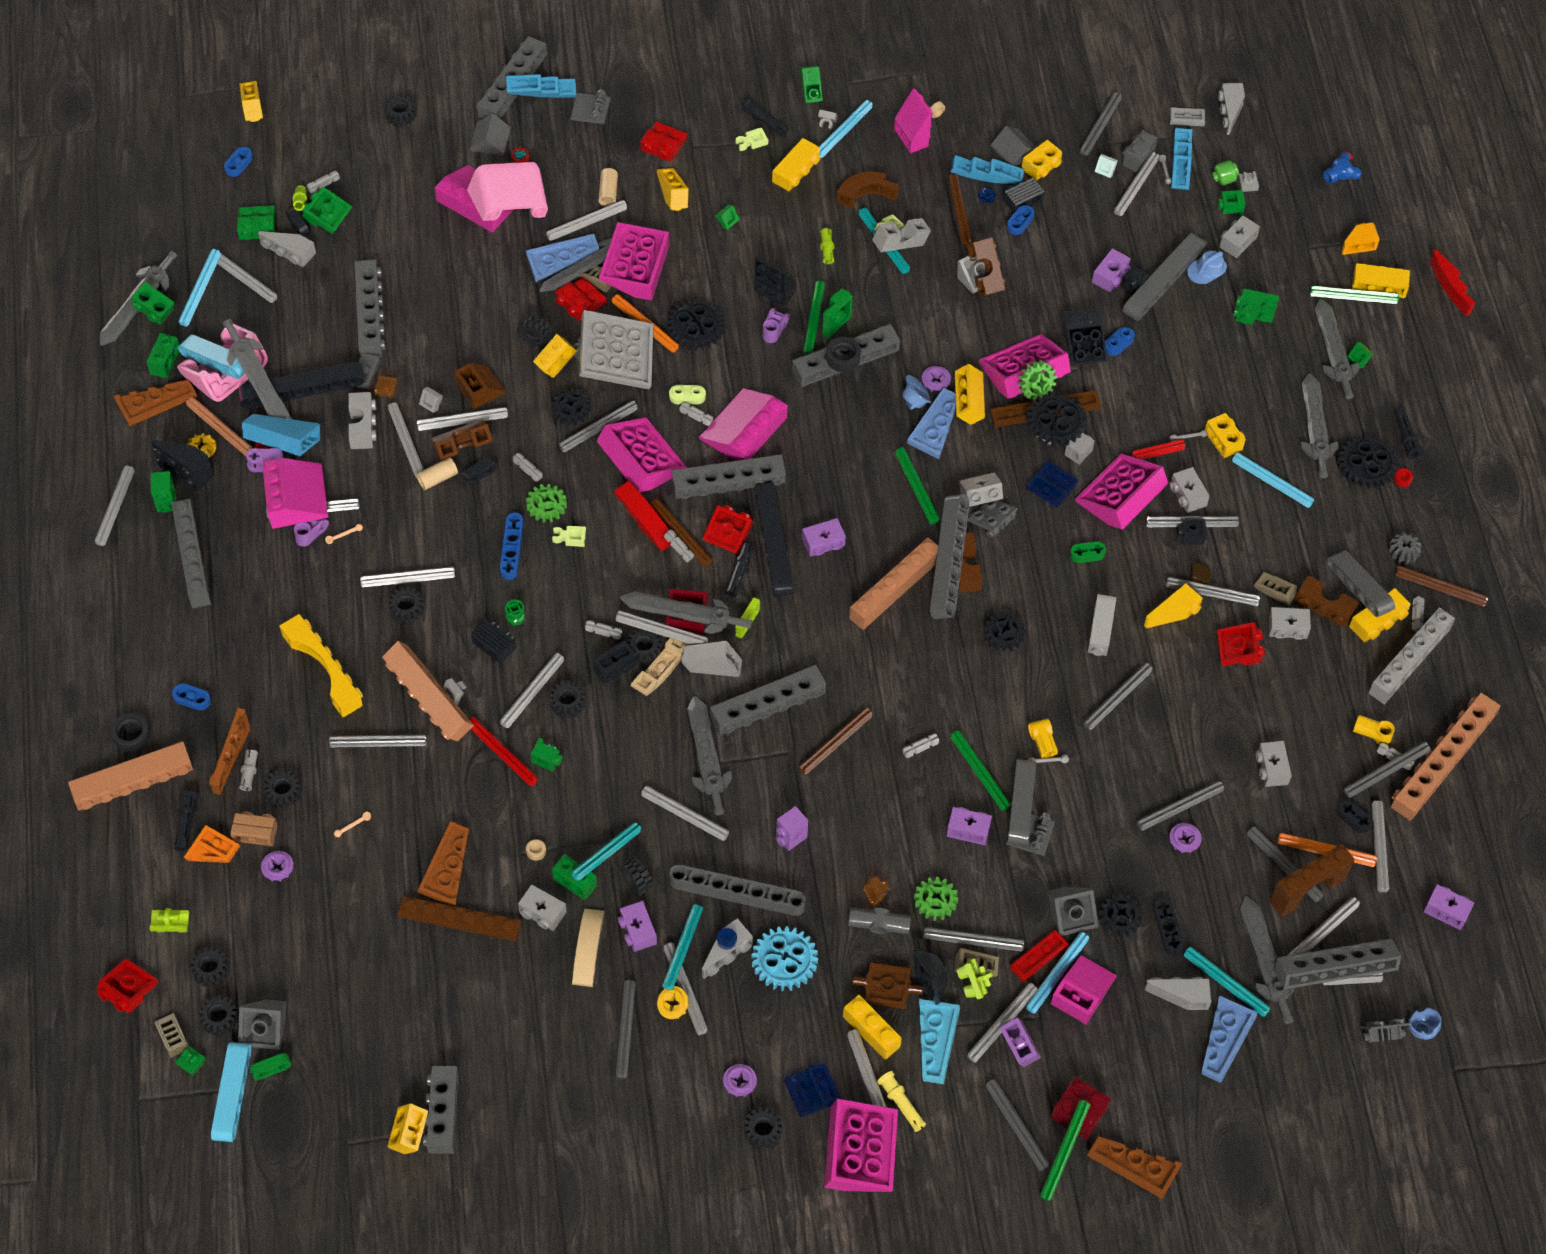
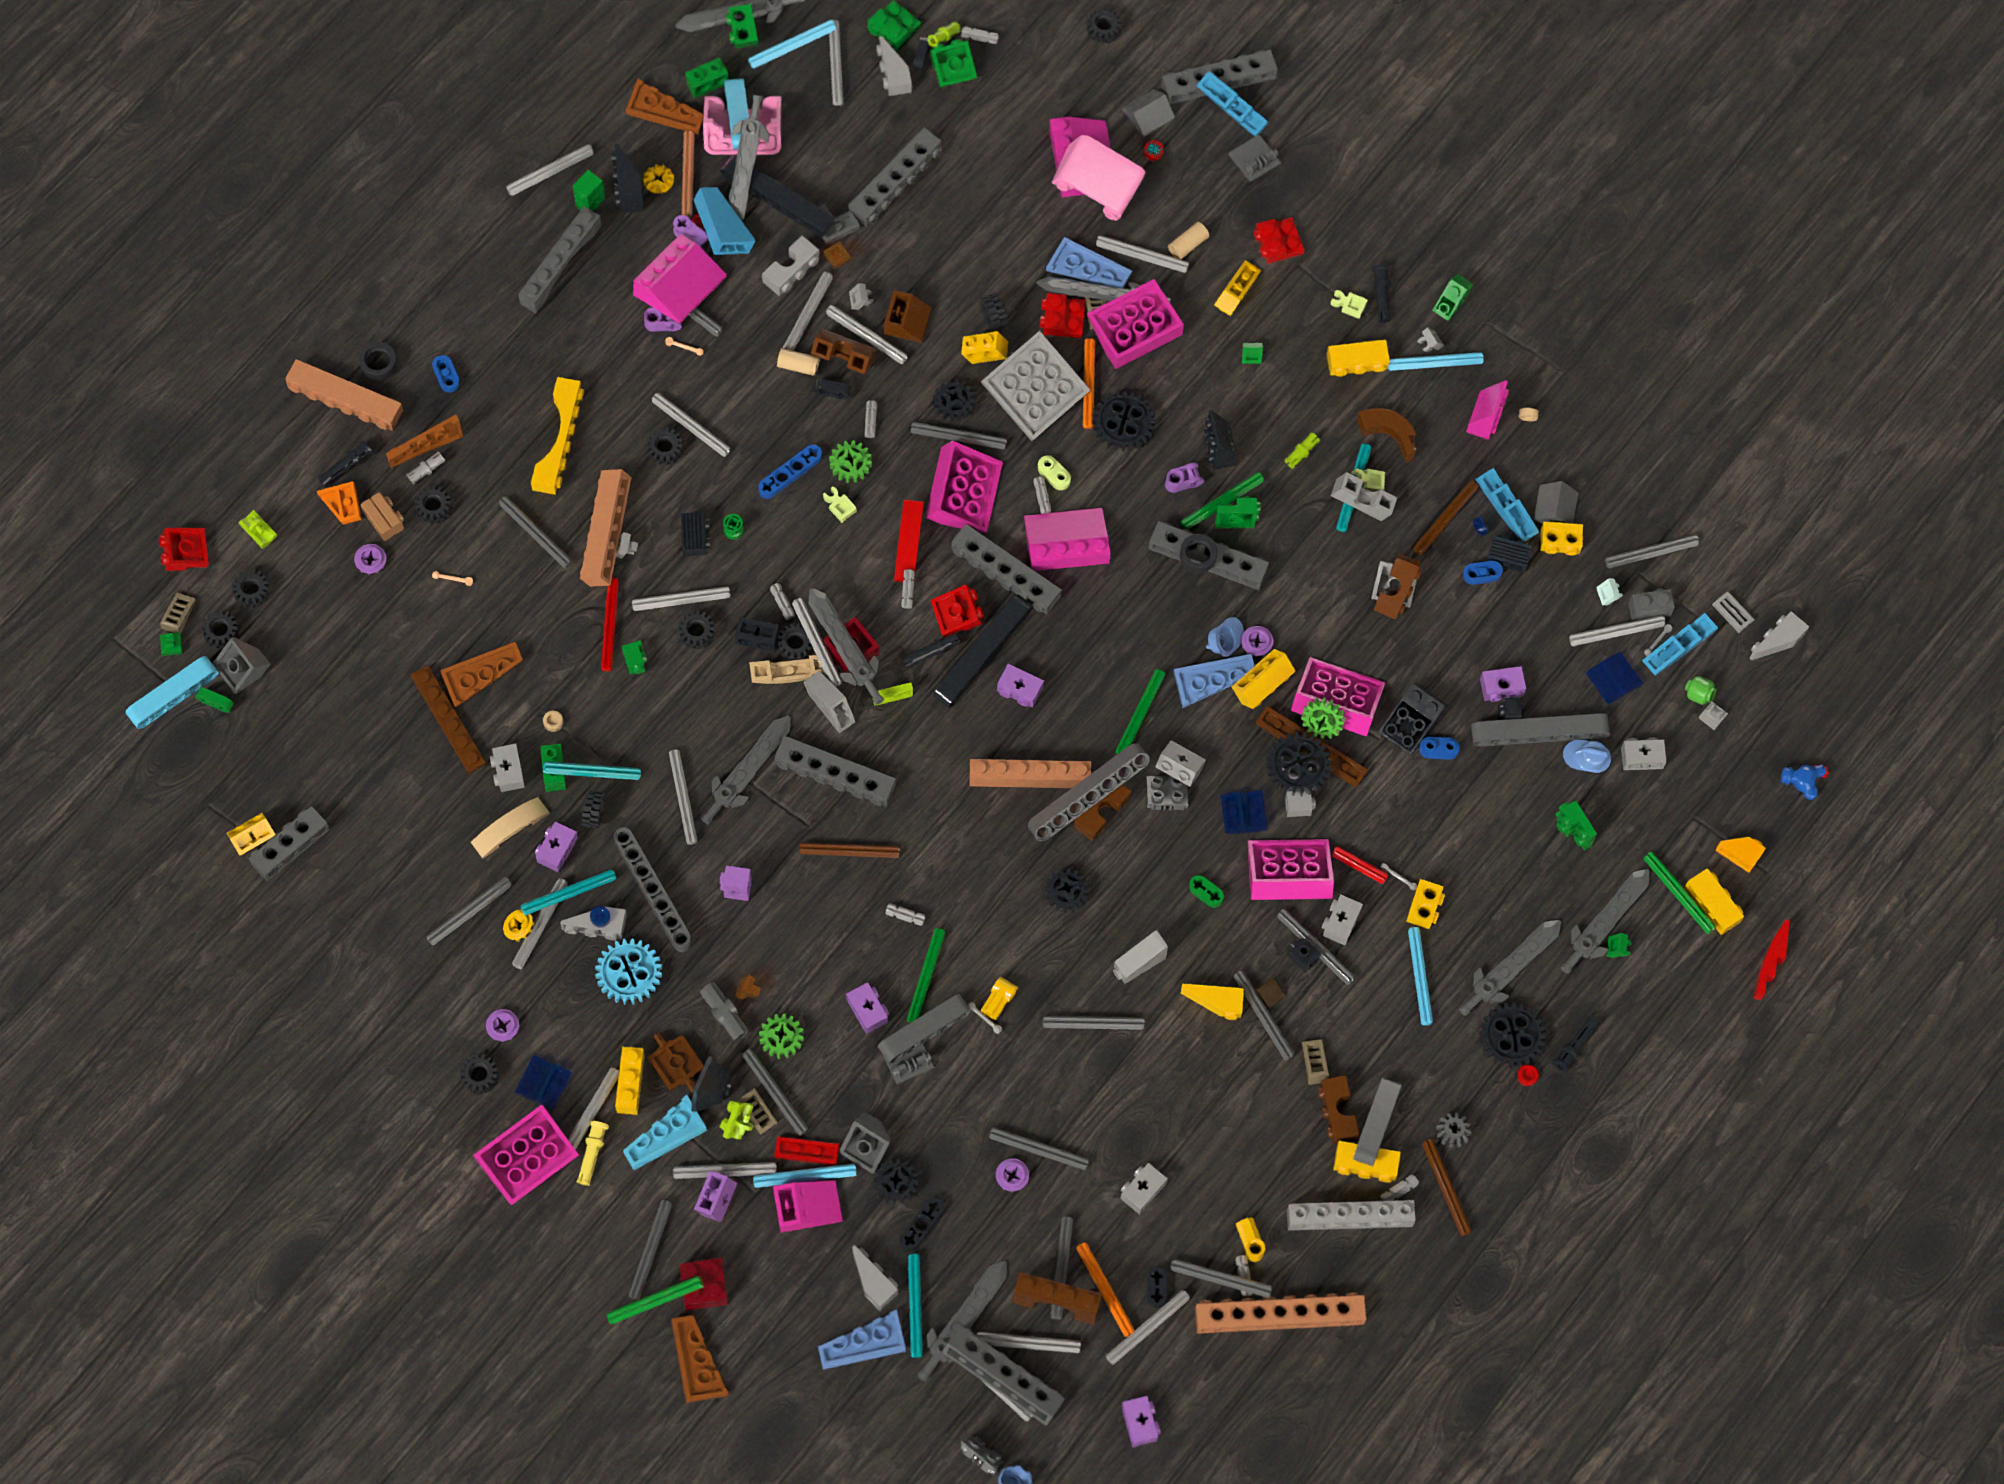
camera: 45 degrees right, 10 degrees up
reddish brown axle [650,498,712,568] -> none
green brick [1217,190,1245,215] -> none
red plate [1217,622,1265,666] -> none
light grey brick [1268,607,1311,640] -> none
none -> clear blue slope [1586,652,1643,704]

